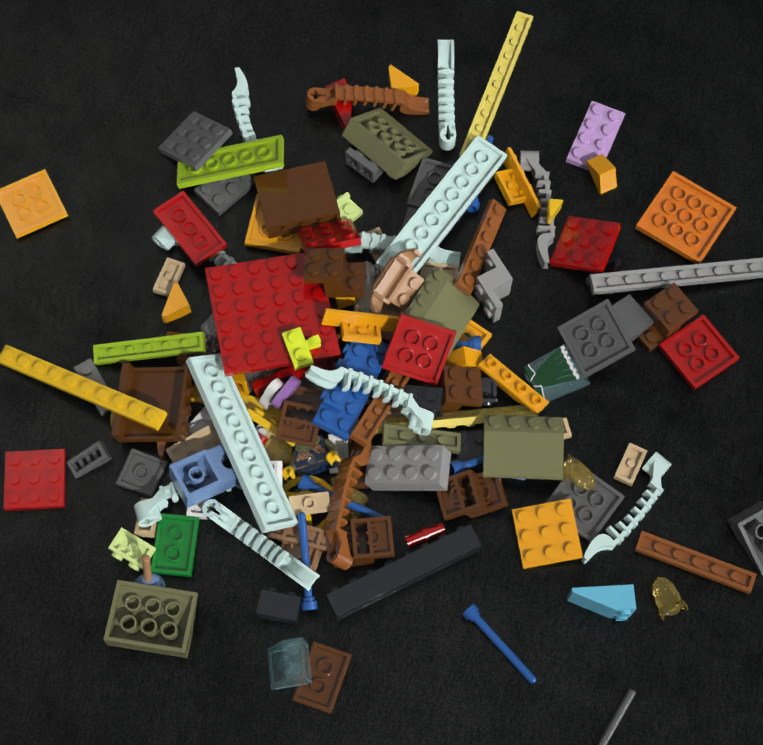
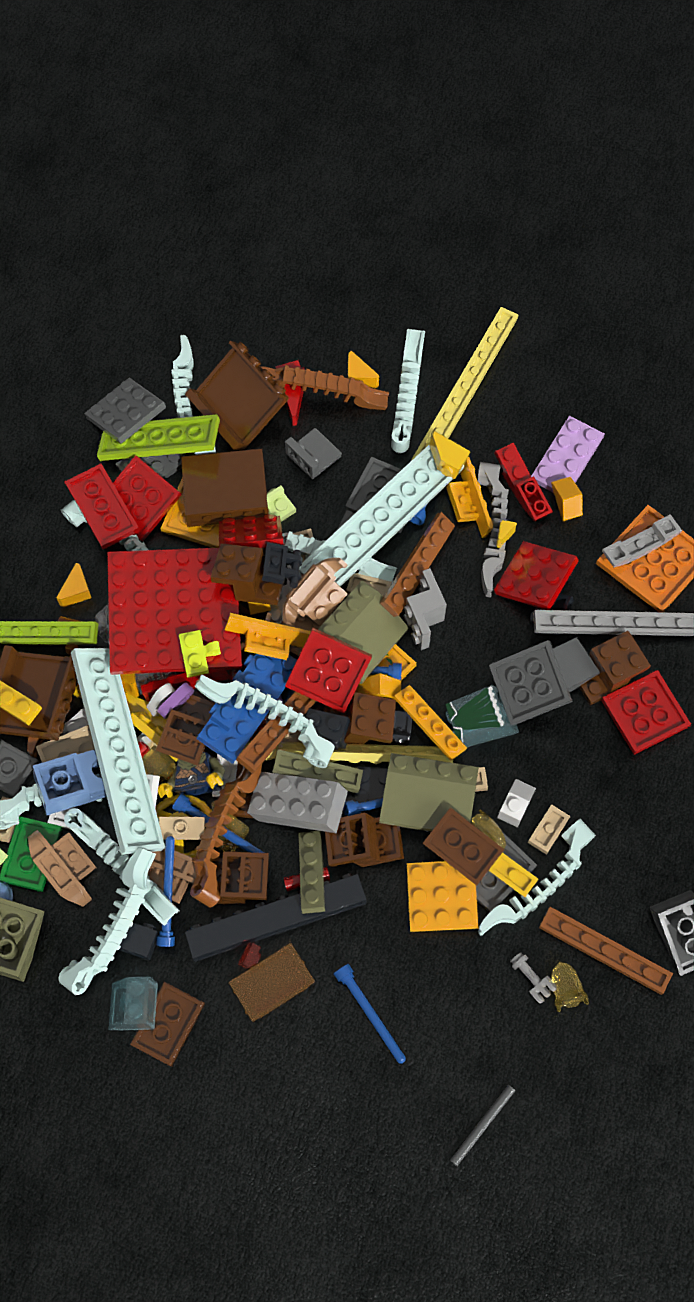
camera: 10 degrees right, 0 degrees up
tan plate [153,257,185,297] -> none
olive slope [342,108,433,180] -> none
medium azure slope [567,584,636,621] -> none
none -> medium nougat plate [28,830,96,906]
none -> light aqua piece [59,848,156,995]
none -> red plate [113,455,182,541]
none -> reddish brown panel [185,341,289,451]
none -> clear orange piece [229,943,315,1022]
none -> clear red plate [238,943,261,969]
none -> black plate [262,542,303,588]
none -> olive plate [299,831,325,914]
none -> reddish brown plate [423,807,505,886]
none -> yellow slope [429,432,470,479]
none -> yellow plate [489,852,538,897]
none -> red slope [494,443,553,521]
none -> white slope [498,779,536,827]
none -> light grey hinge [511,952,557,1004]
none -> light grey slope [602,515,682,567]

